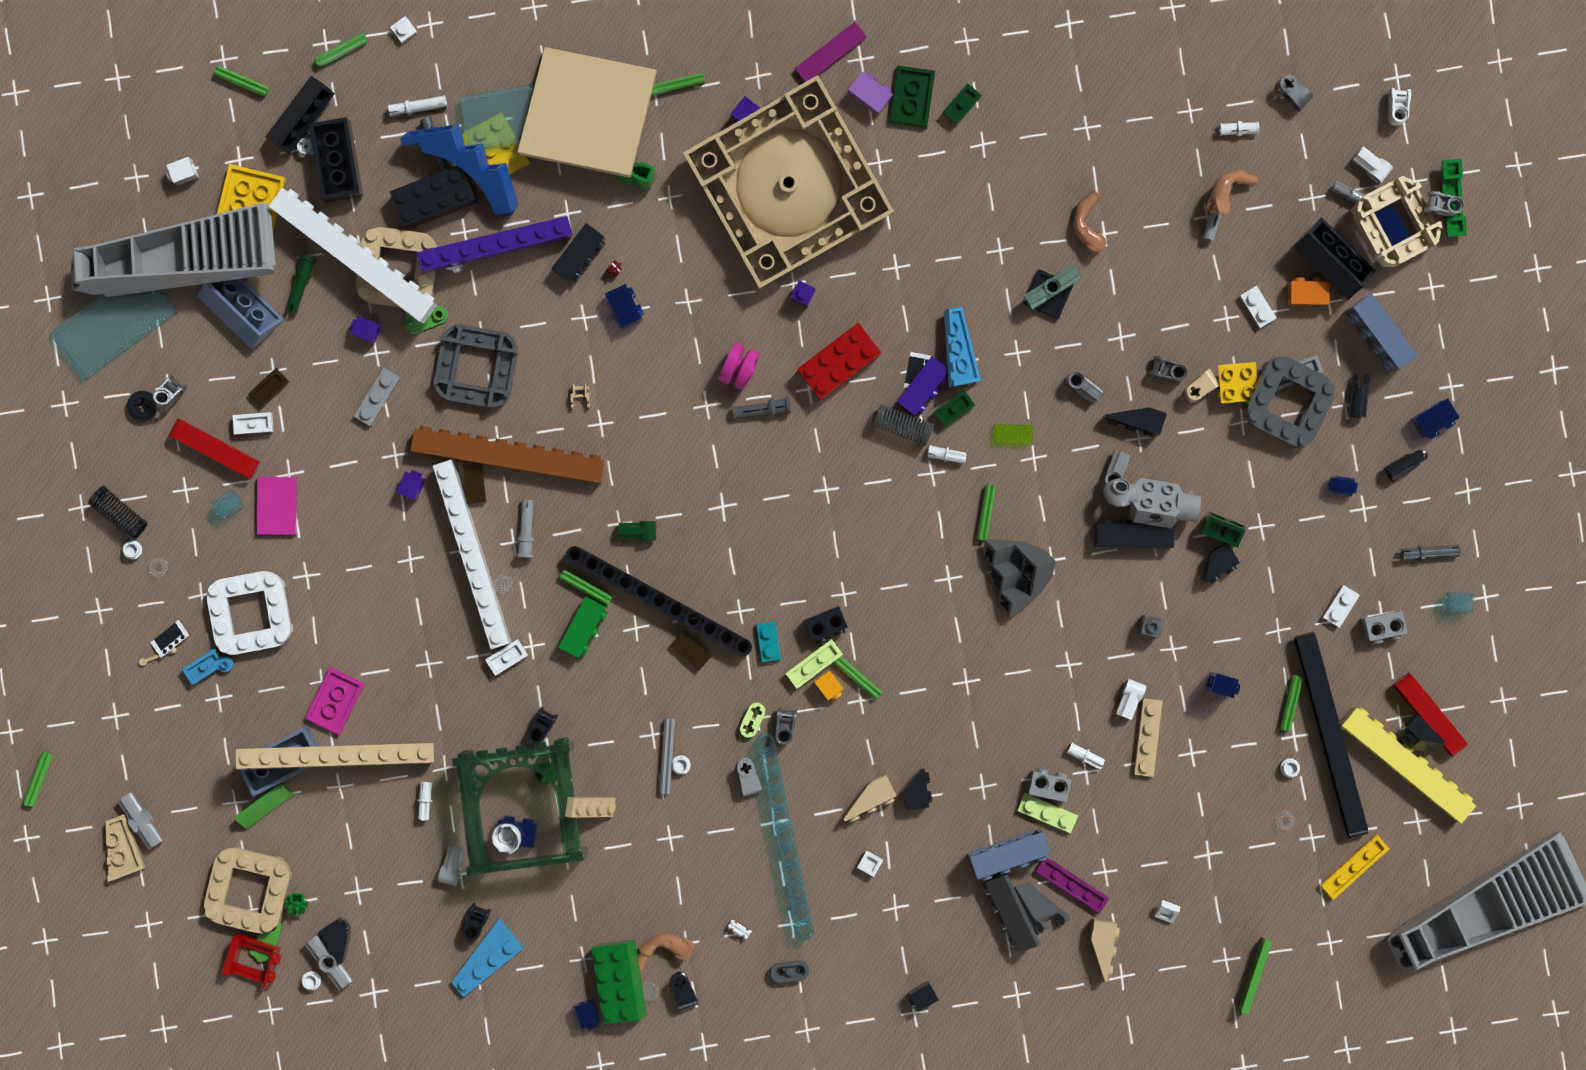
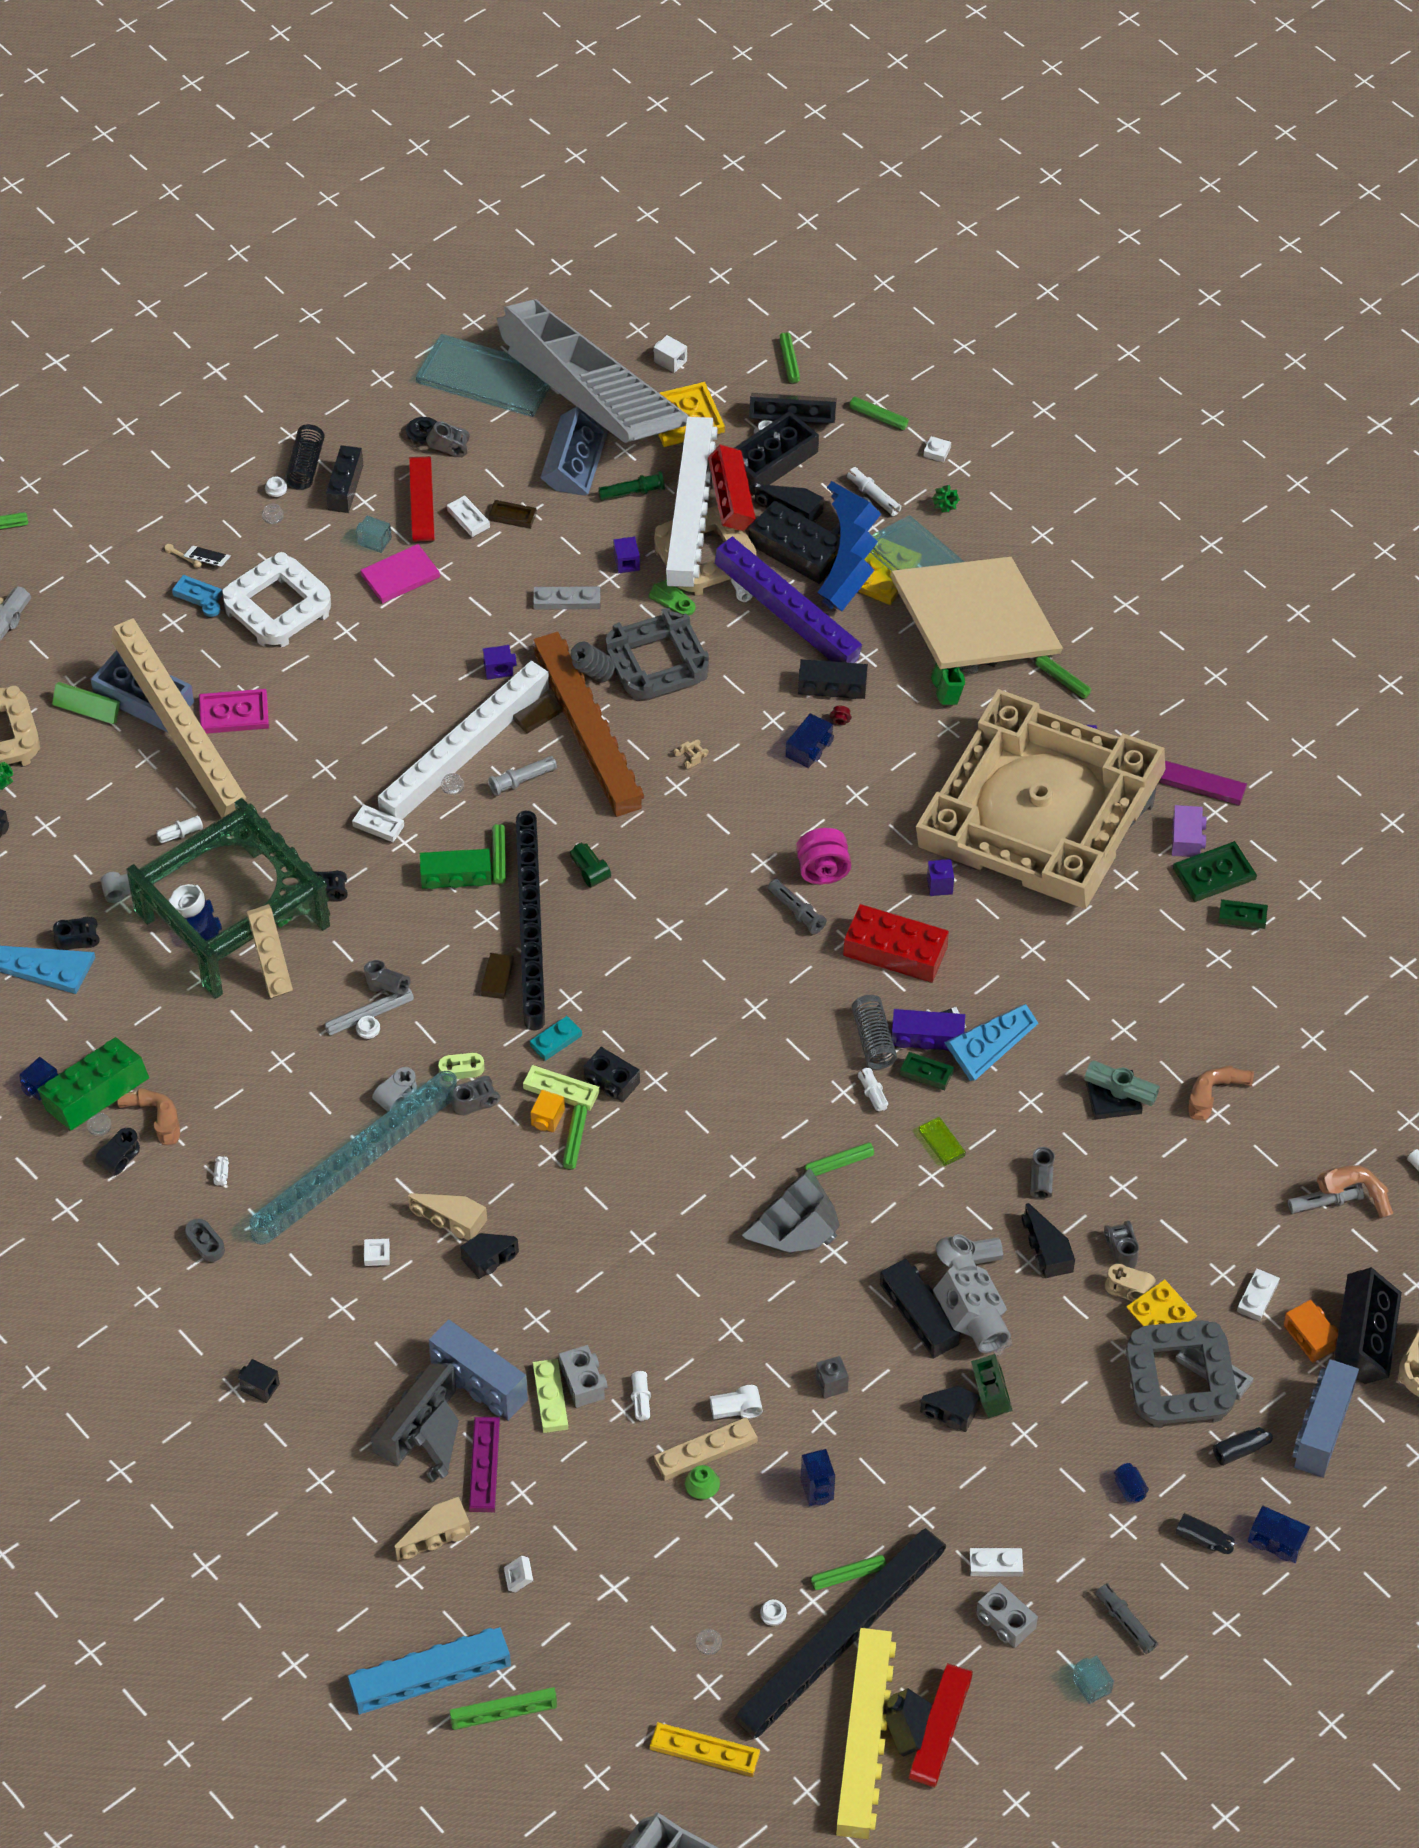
camera: 60 degrees right, 35 degrees down
none -> black brick [326,445,364,513]
none -> dark azure brick [348,1627,511,1715]
none -> flat silver piece [364,960,411,995]
none -> dark grey piece [570,641,615,683]
none -> bright green cone [685,1465,720,1499]
none -> red brick [708,444,756,532]
none -> black slope [755,484,824,522]
none -> green gear [932,485,960,513]

